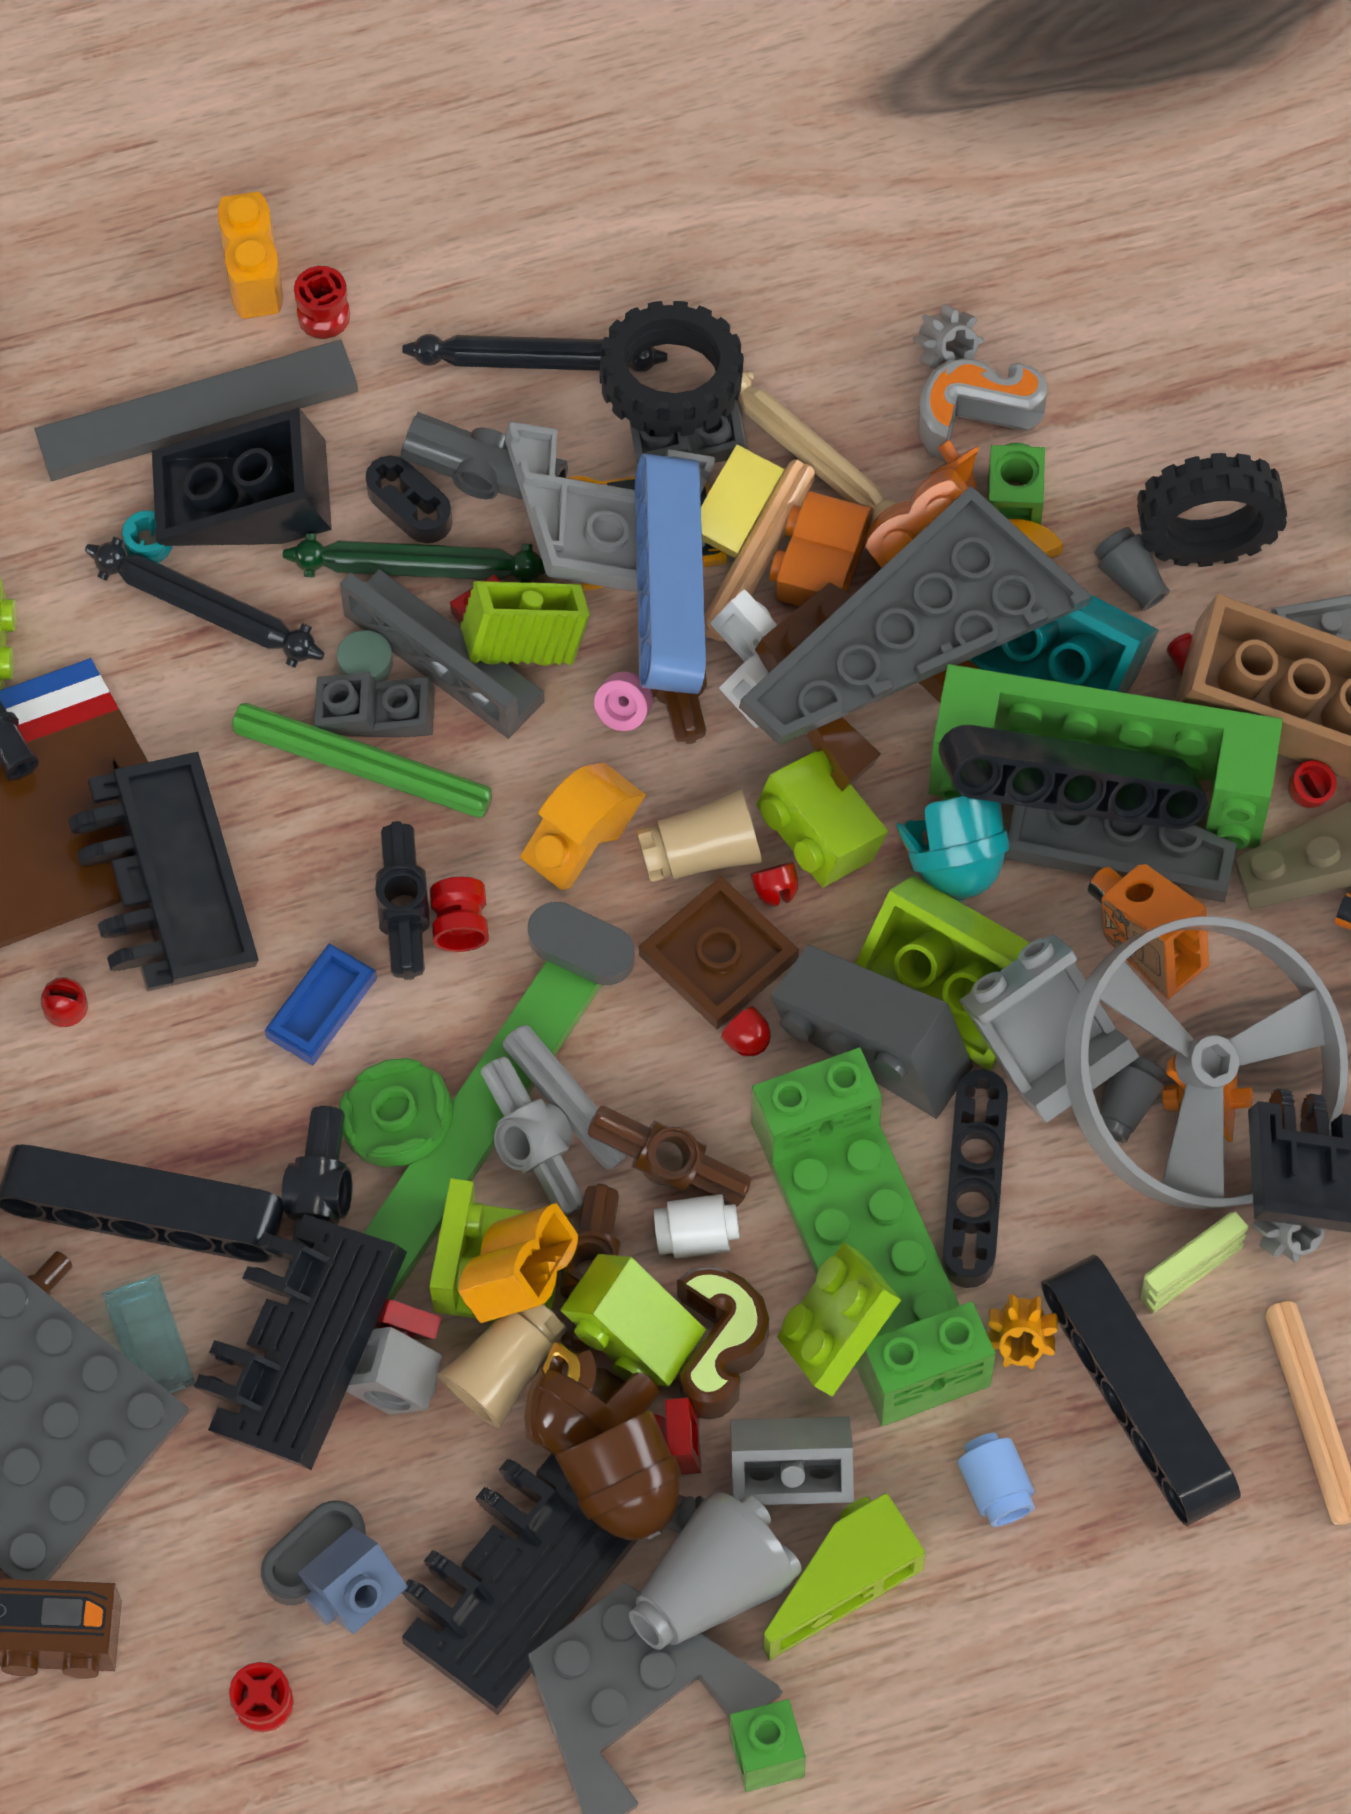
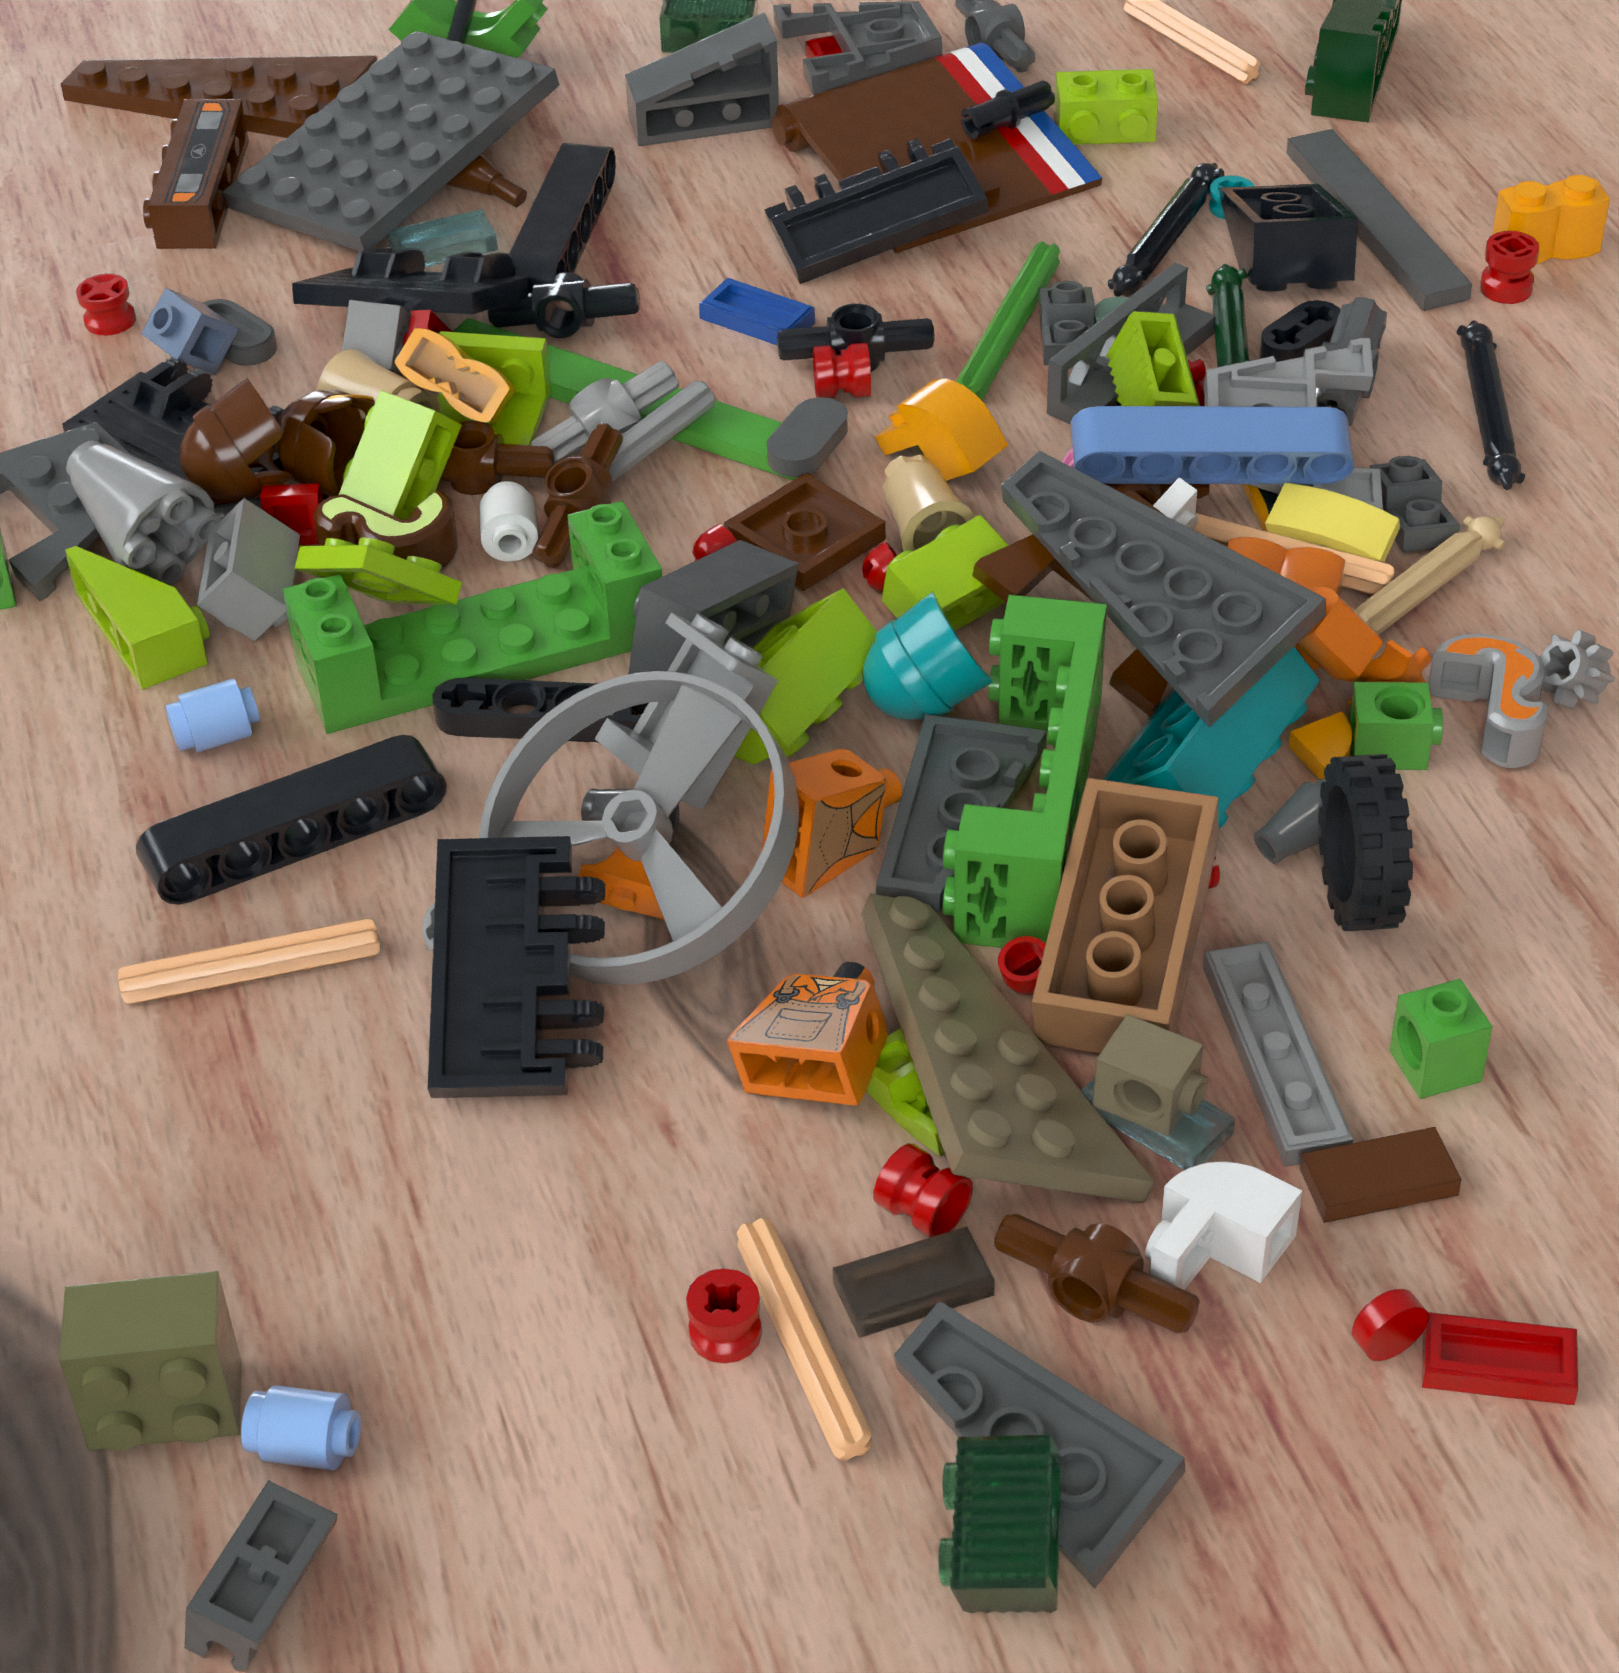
camera: 90 degrees right, 20 degrees down
red hinge [41,977,88,1027] -> none
bright green tile [339,1058,454,1167] -> none
black tyre [600,301,744,437] -> none
black beam [938,725,1208,829] -> none
light orange gear [987,1294,1058,1370] -> none
yellowish green tile [1140,1212,1249,1314] -> none

